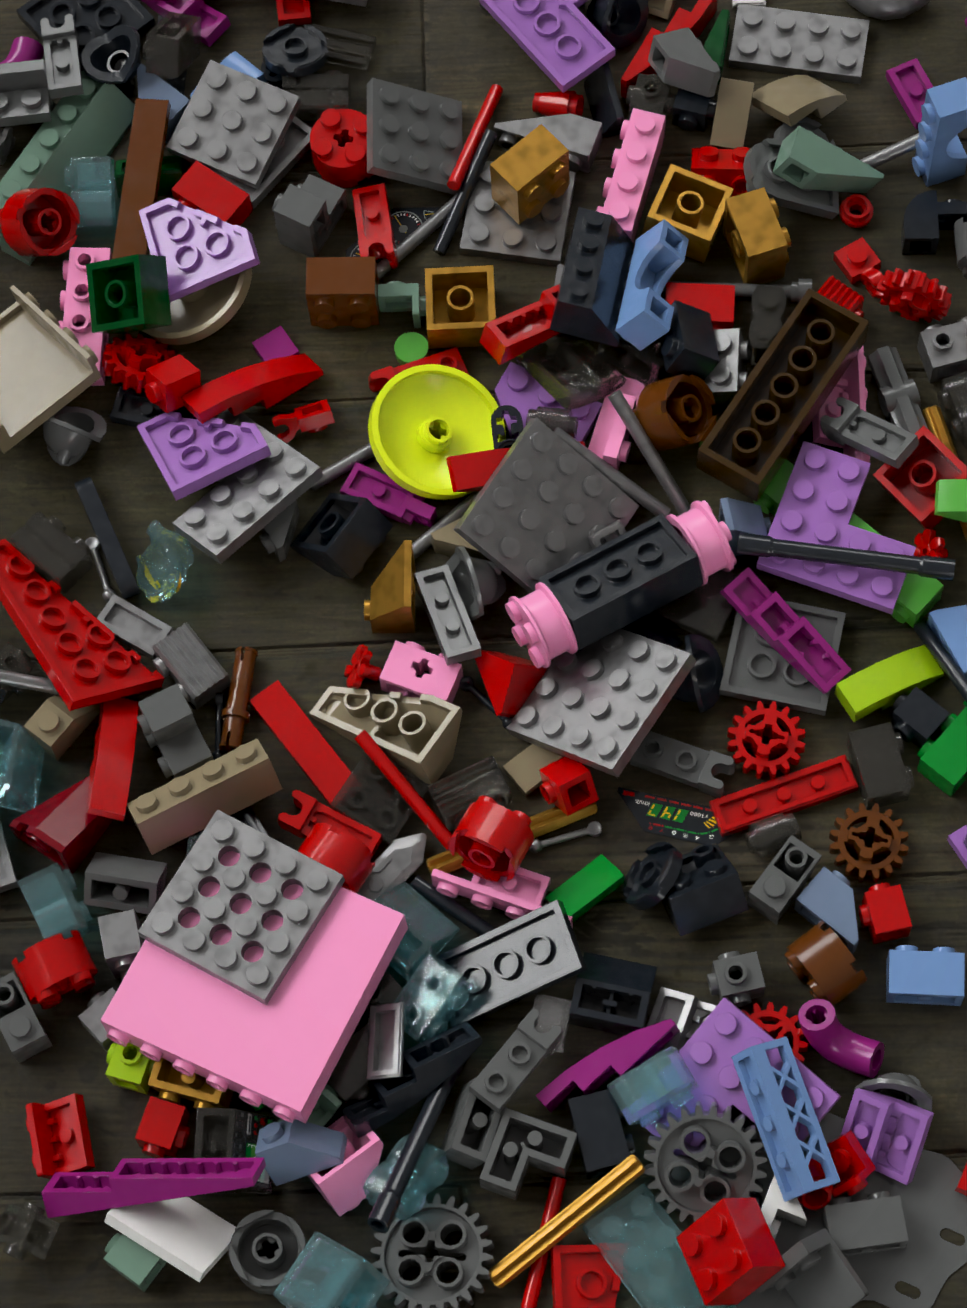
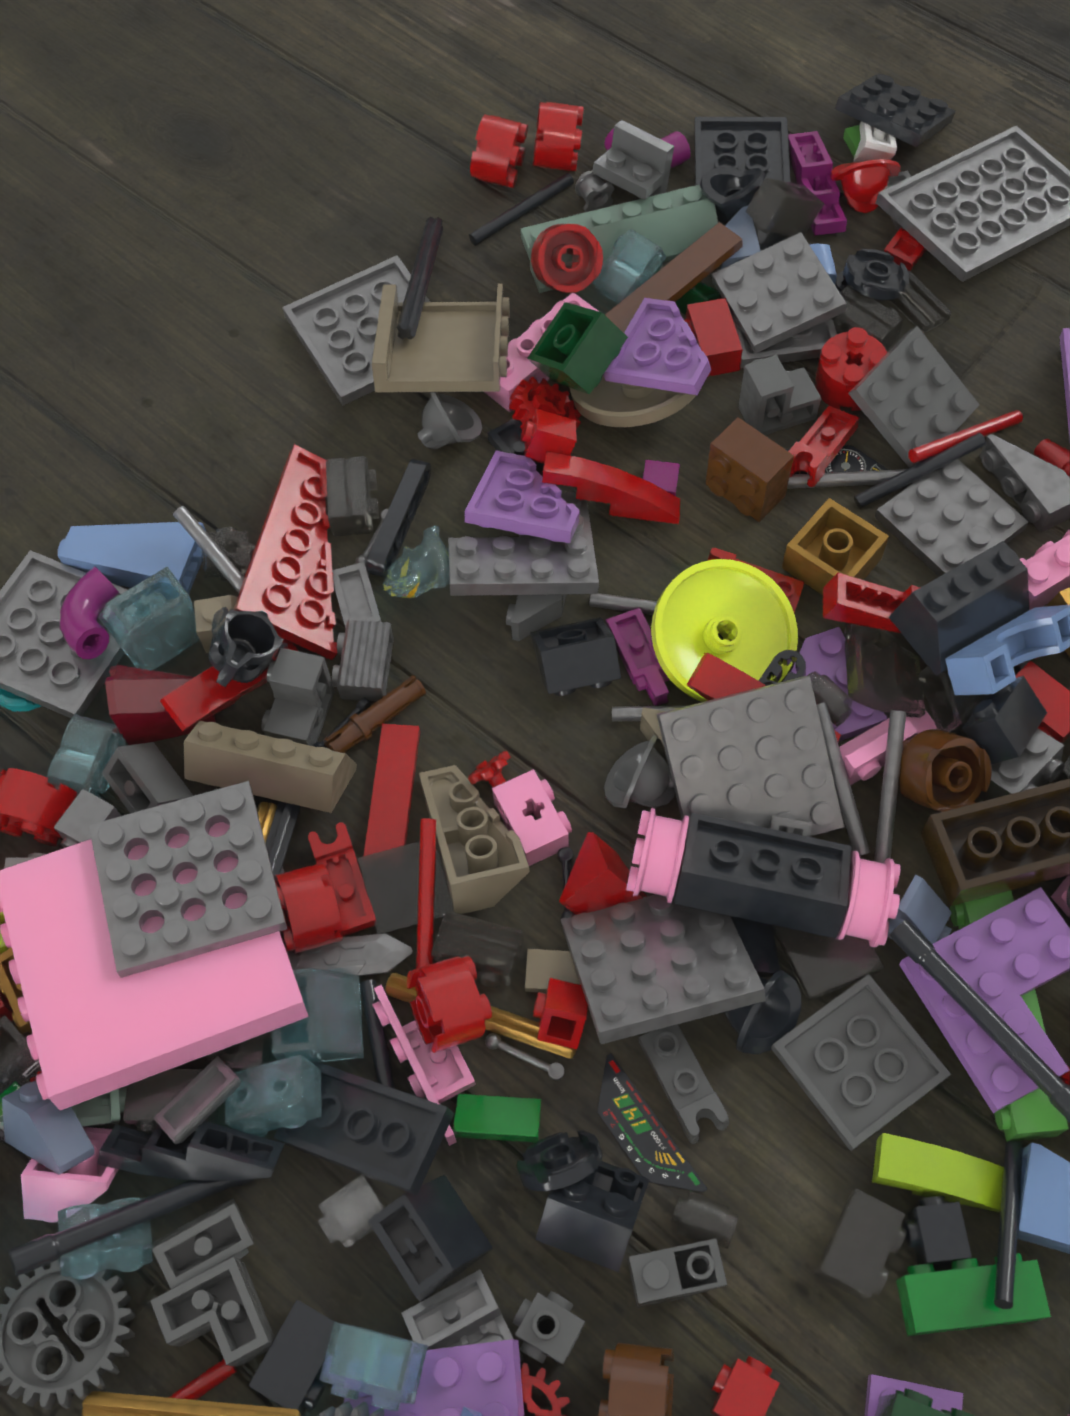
camera: 40 degrees right, 5 degrees down
plate [40,14,84,99] -> none
red plate [272,399,335,443] -> none
pearl gold slope [364,540,416,633] -> none
sand green bracket [378,281,426,328] -> none
bright green tile [394,332,429,365] -> none
plate [414,564,481,666] -> none
dark grey plate [469,1009,563,1114] -> none
pearl gold brick [490,124,570,225] -> none
magenta slope [535,1018,680,1113] -> none
red tile [709,754,859,837] -> none
magenta slope [720,567,851,694] -> none
red gear [727,701,806,780] -> none
sand blue slope [794,867,859,954] -> none
reddish brown gear [829,803,909,883] -> none
none -> black piece [209,607,288,687]

